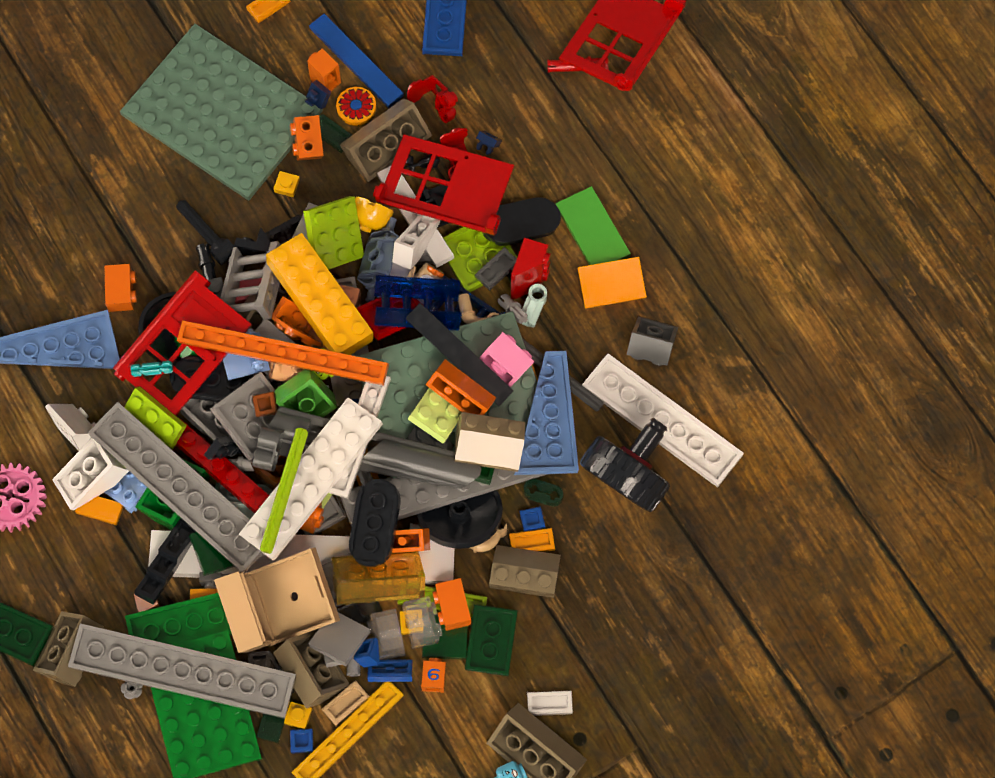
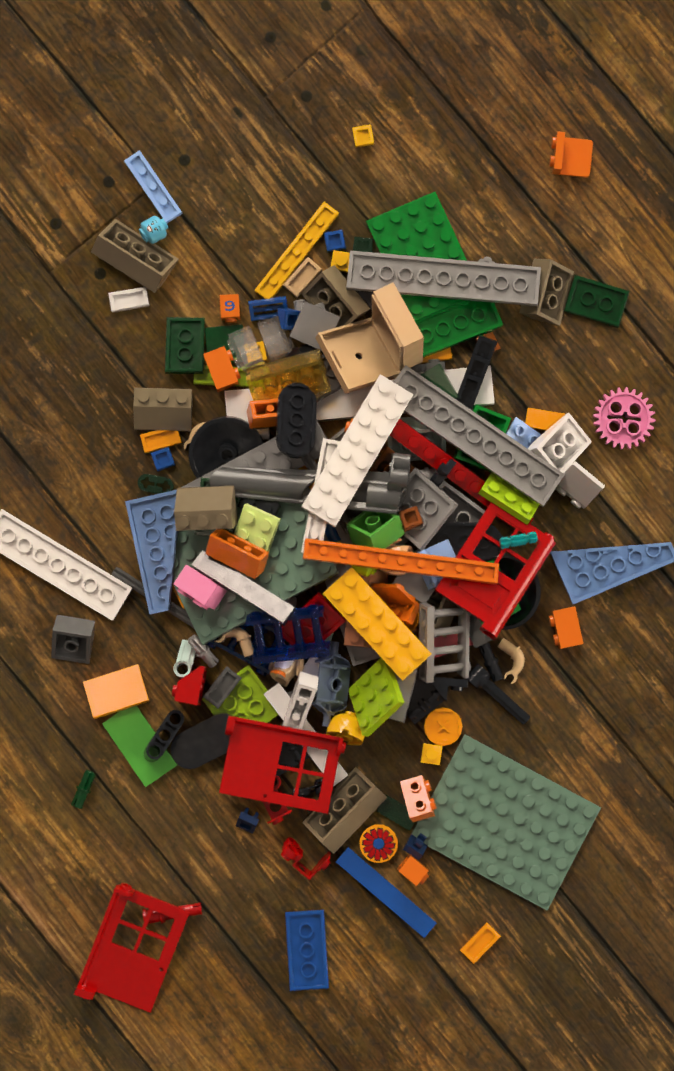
camera: 170 degrees right, 15 degrees up
lime axle [260,428,308,554] -> none
black wheel [580,418,670,512] -> none
none -> dark green axle [71,770,96,809]
none -> black beam [144,710,184,762]
none -> light orange tile [424,707,463,746]
none -> tan piece [497,638,525,684]

